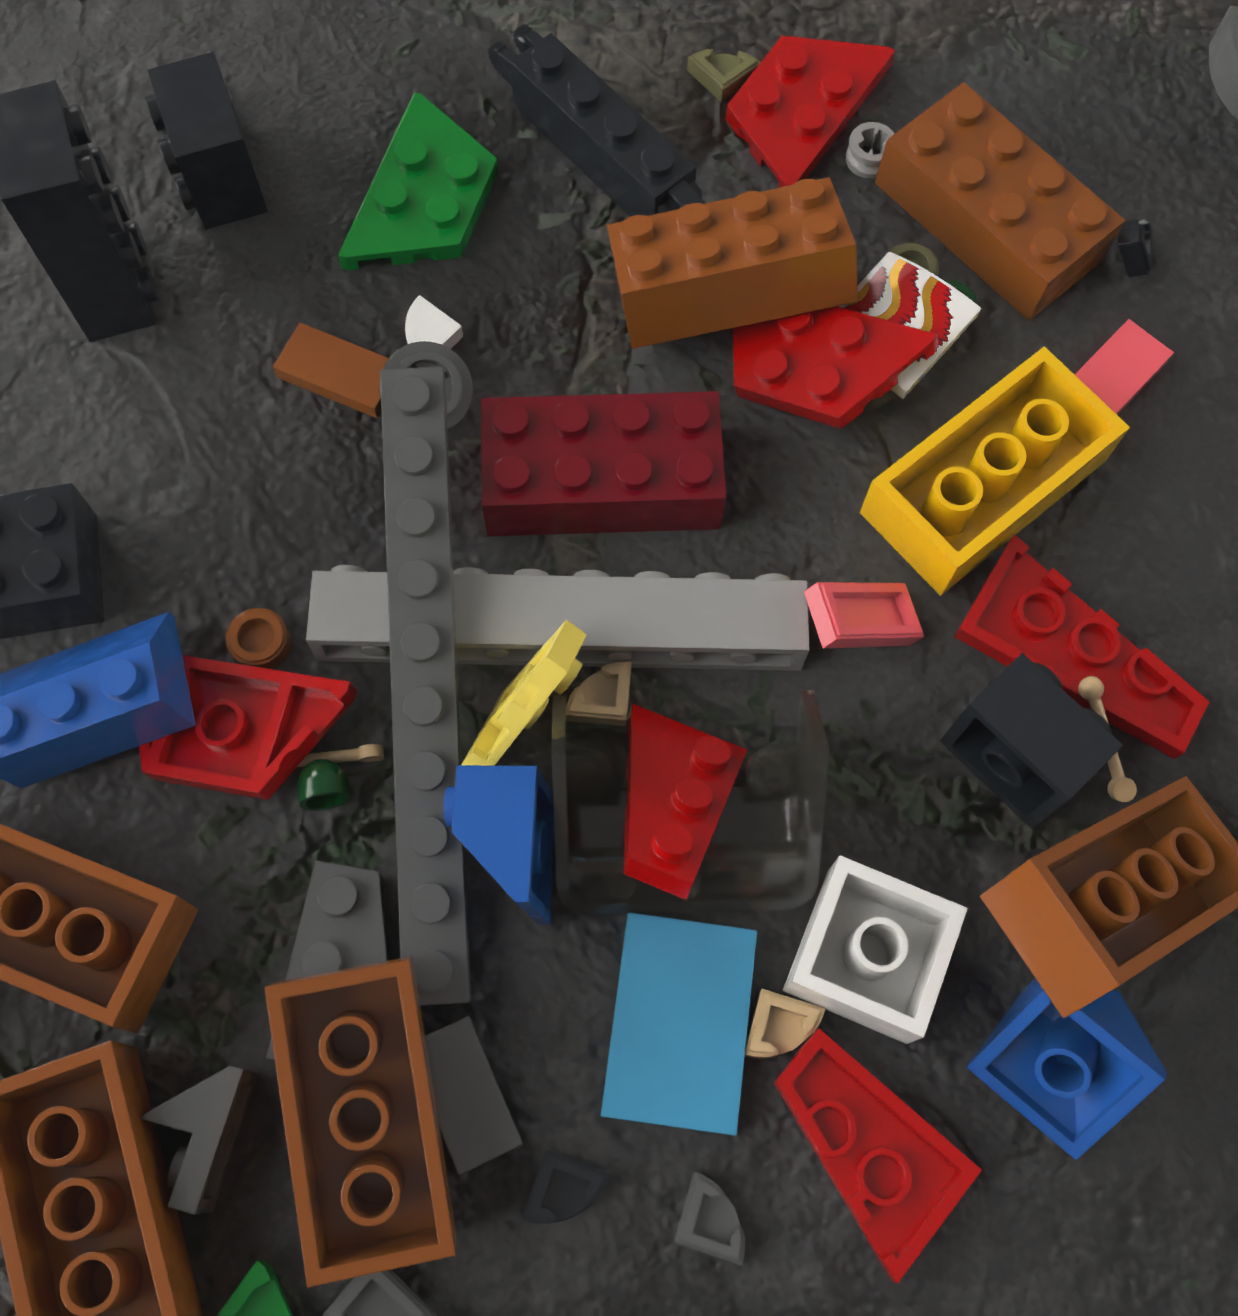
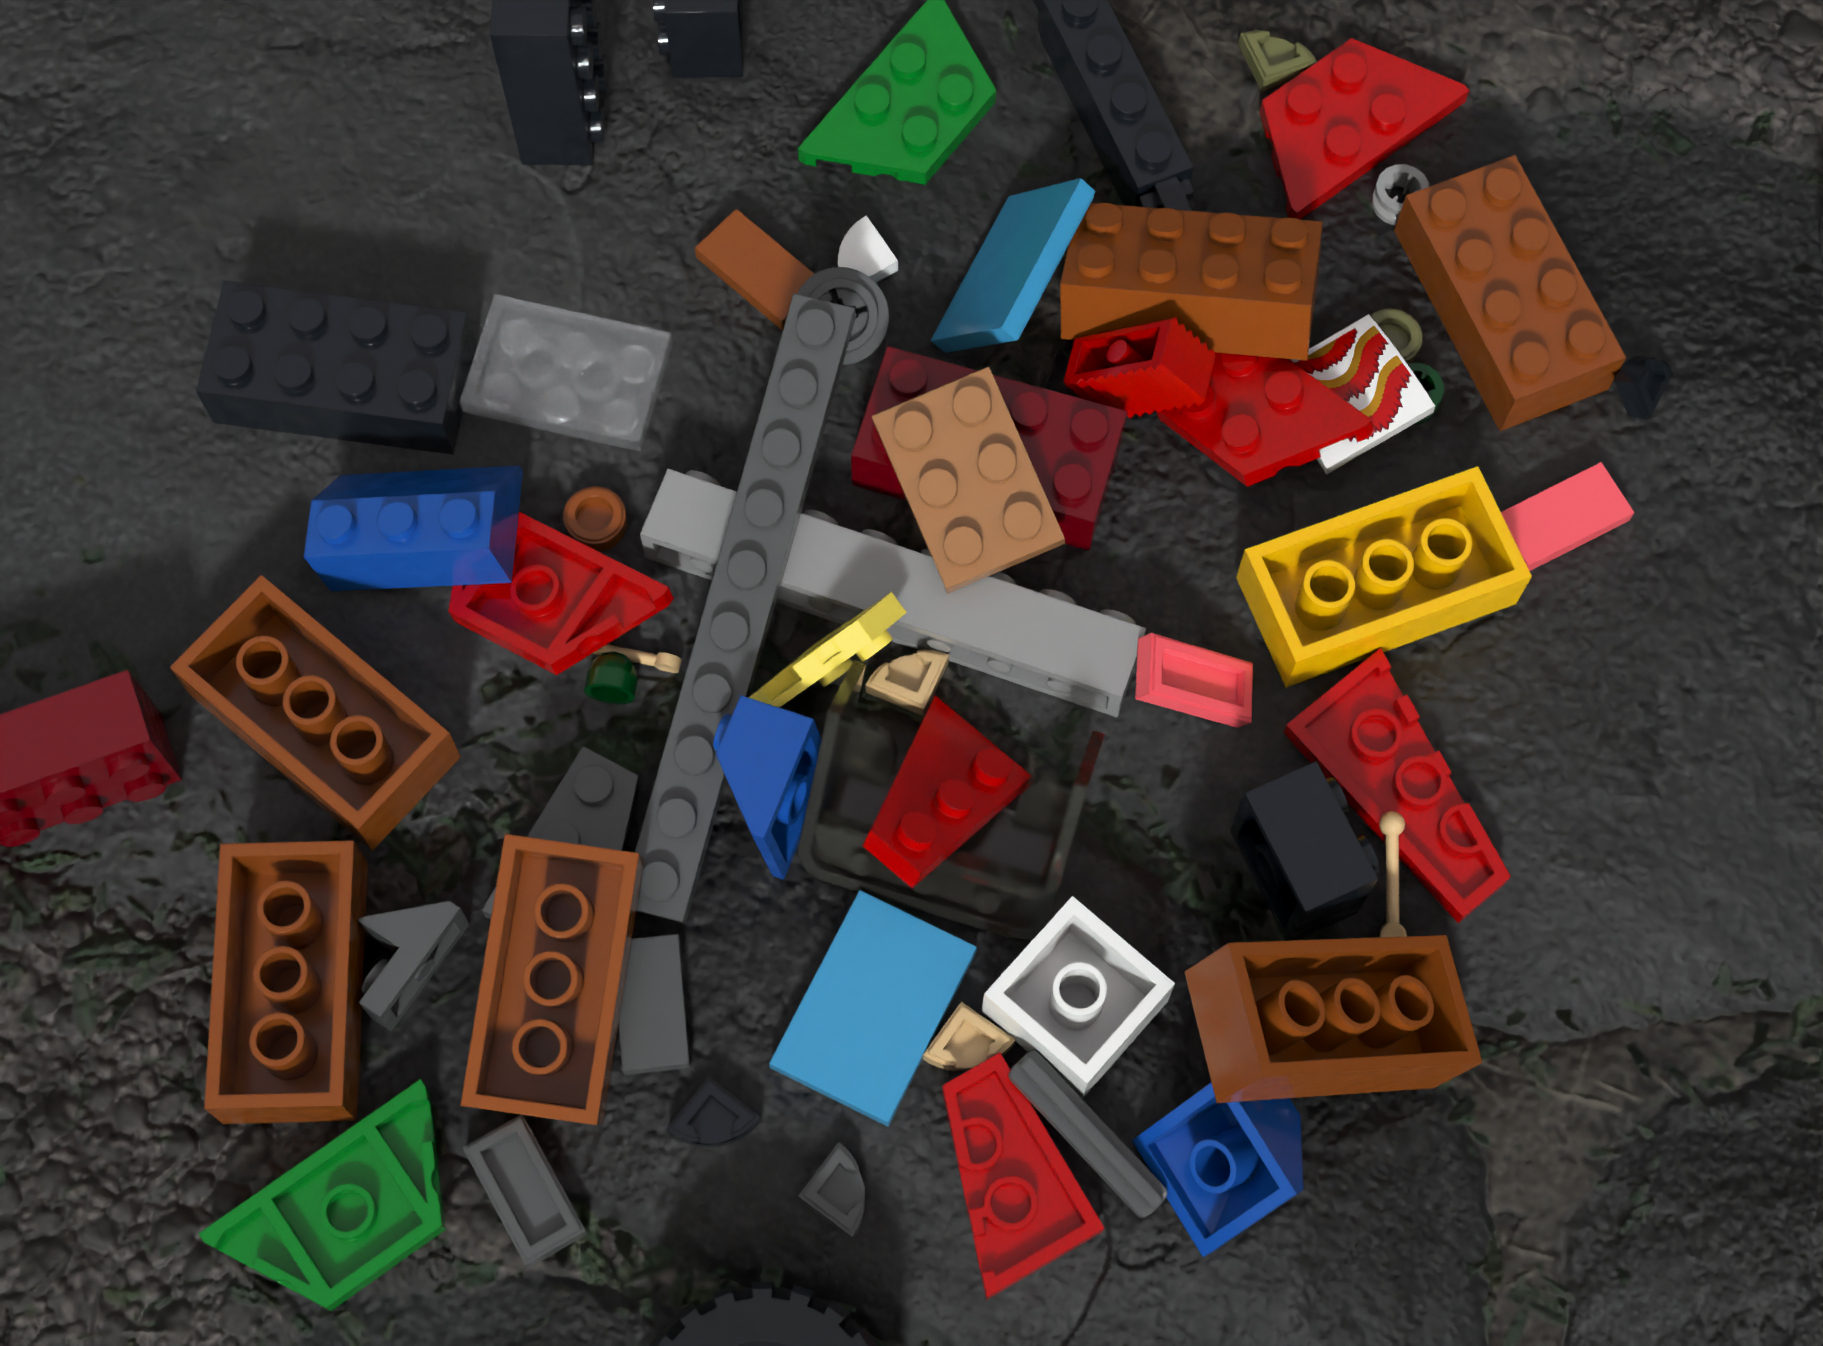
camera: 20 degrees right, 0 degrees up
none -> clear plate [460,294,673,452]
none -> medium nougat plate [872,367,1065,594]
none -> dark azure tile [930,178,1096,353]
none -> dark grey axle [1007,1050,1168,1218]
none -> red brick [1063,317,1215,419]

